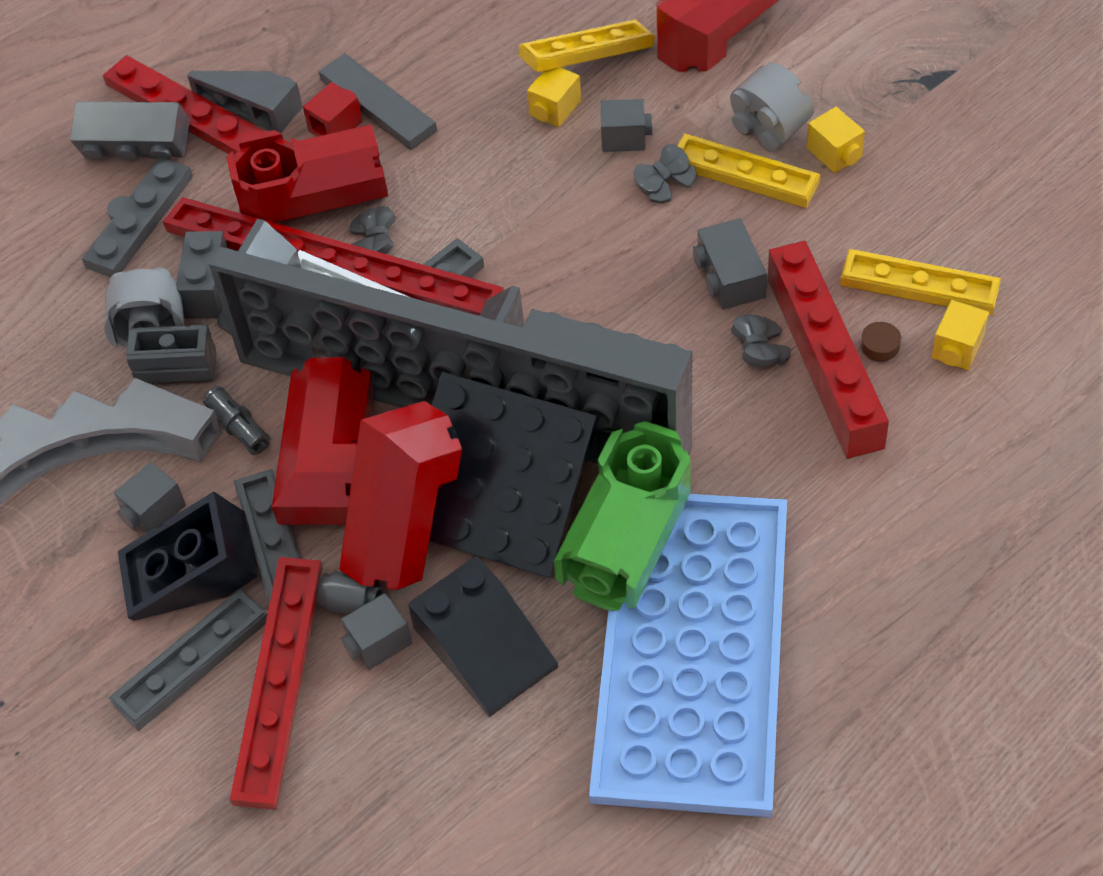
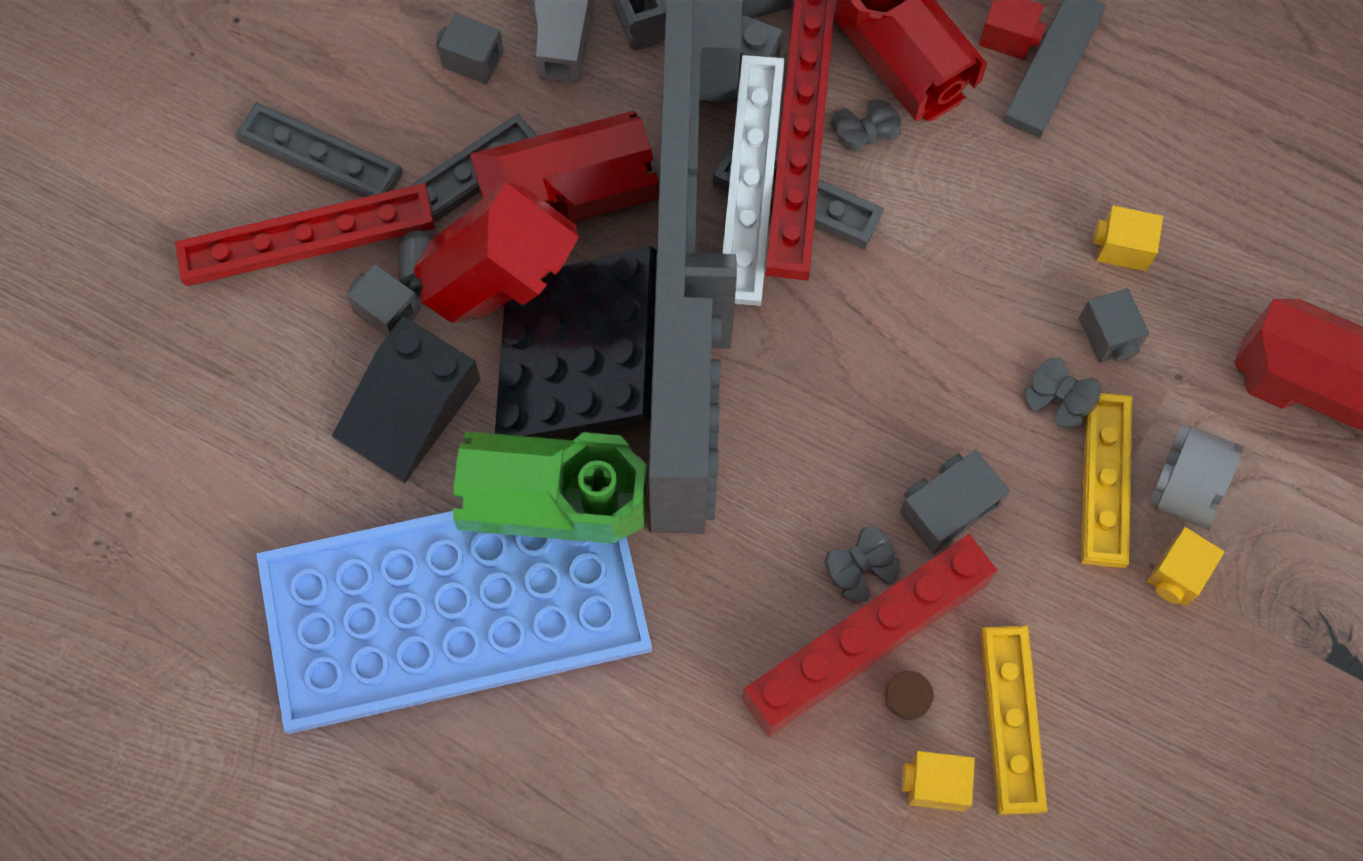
camera: 65 degrees right, 15 degrees up
black slope [118,491,258,621] -> none
dark grey pin [203,386,271,455] -> none
yellow tile [518,20,655,72] -> none

